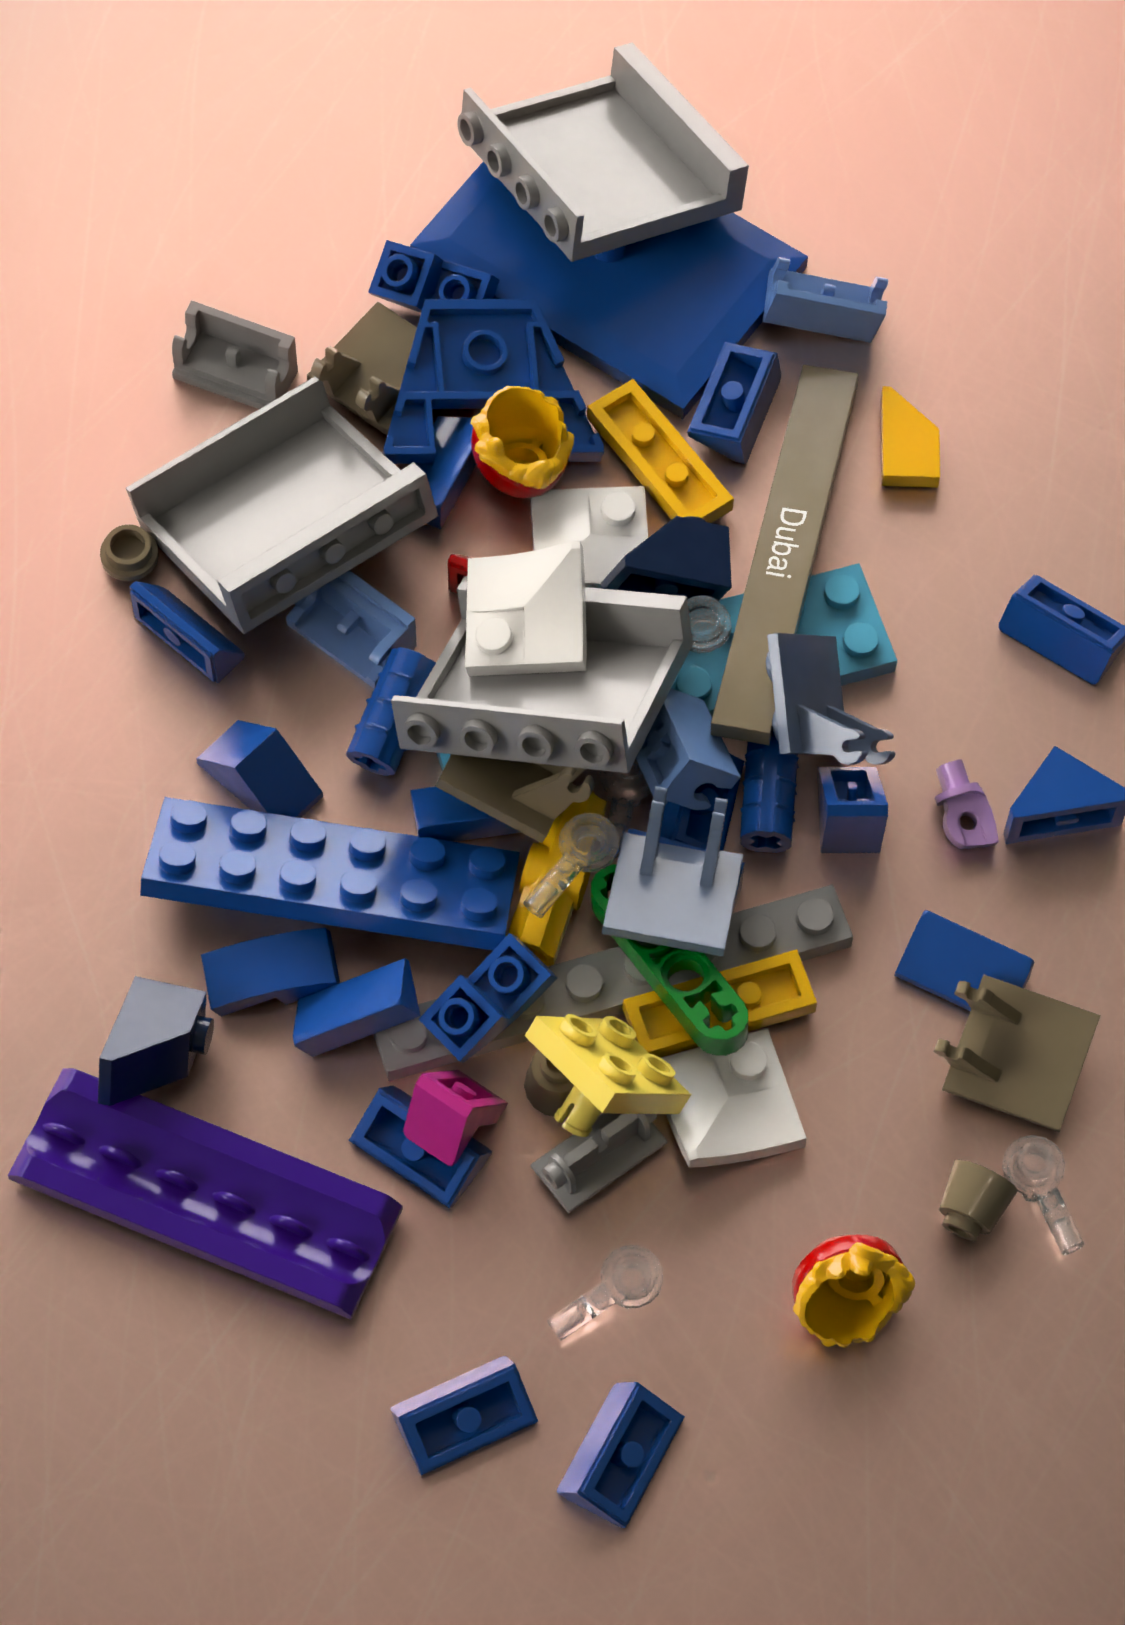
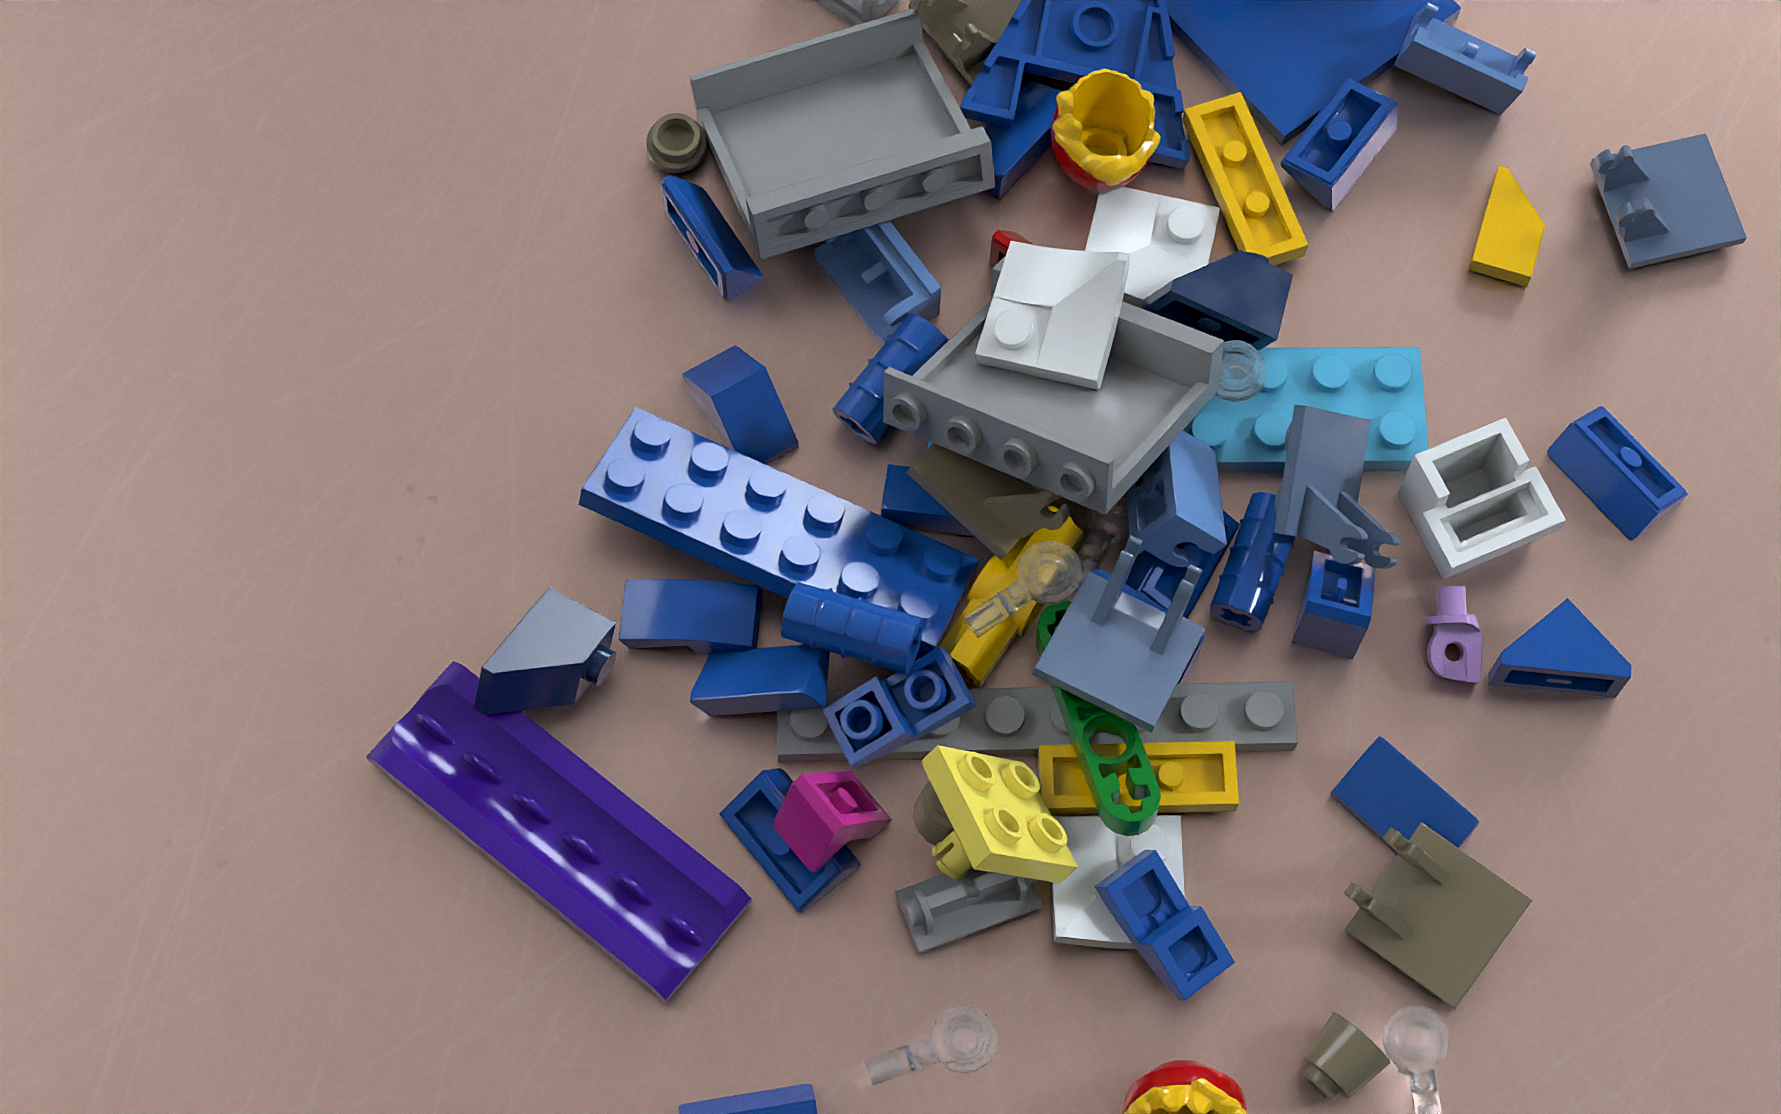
camera: 15 degrees right, 5 degrees up
dark tan tile [711,364,858,745] -> none
none -> blue axle [781,582,924,674]
none -> blue slope [1094,850,1235,1001]
none -> white plate [1397,417,1566,580]
none -> sand blue plate [1590,133,1747,269]

